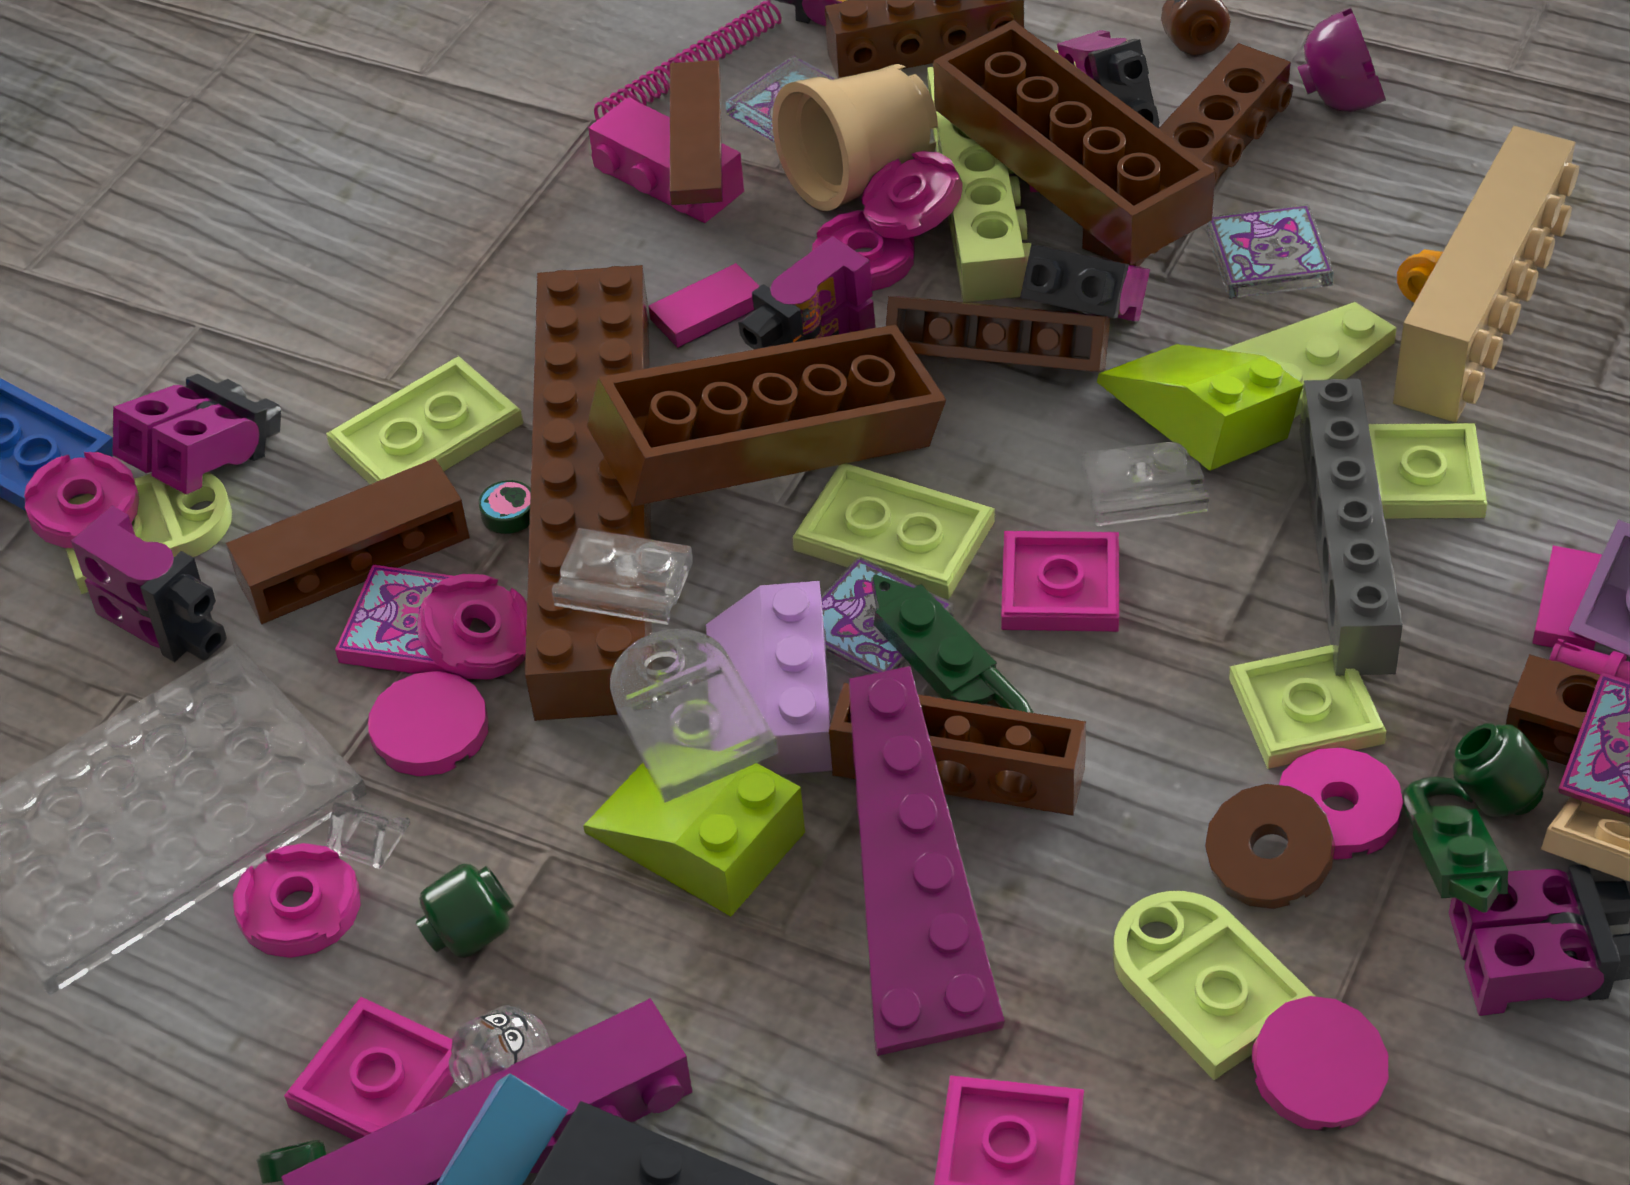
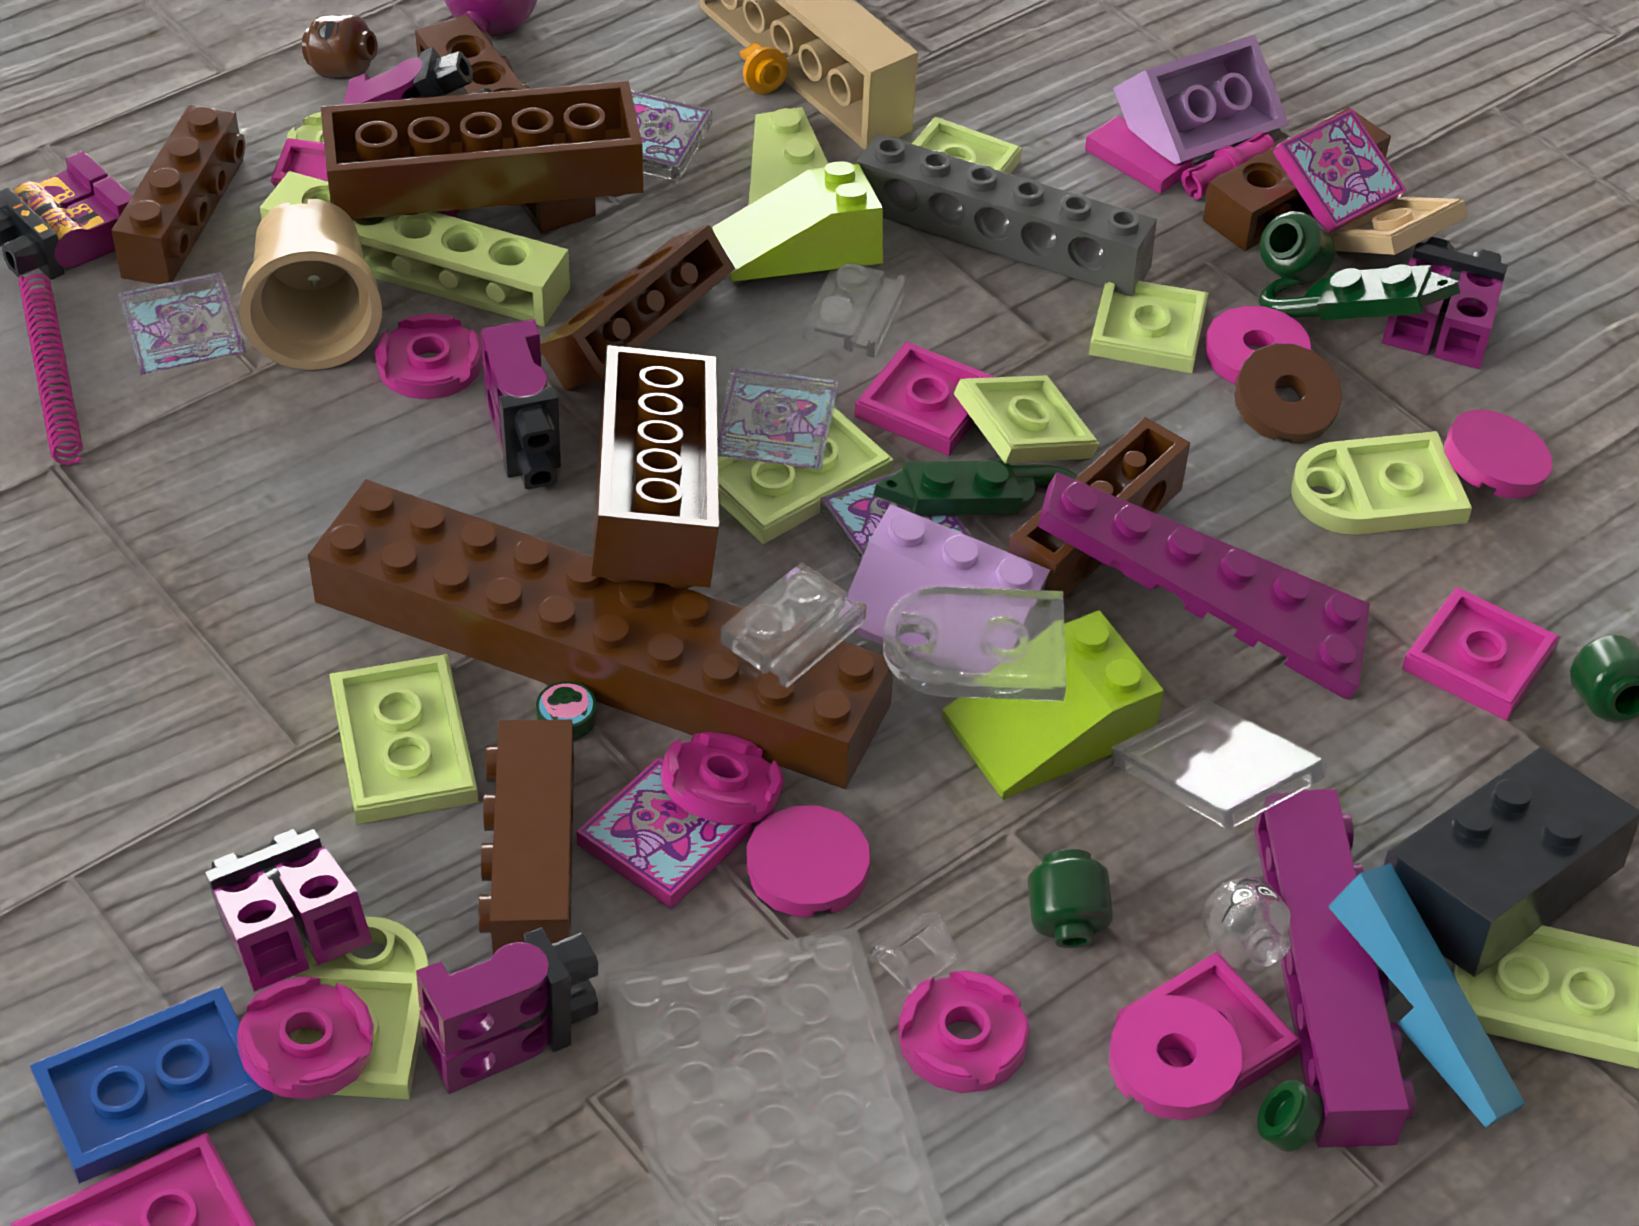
camera: 70 degrees left, 0 degrees up
dark pink brick [588,97,744,223] -> none
dark pink tile [648,263,760,348] -> none
reddish brown tile [670,60,723,205] -> none
dark pink tile [862,151,963,239] -> none
black hips [1020,244,1150,321] -> none
none -> clear tile [717,367,838,470]
none -> yellowish green tile [954,375,1099,464]
none -> dark pink tile [1108,995,1242,1120]
none -> clear tile [1112,699,1325,830]

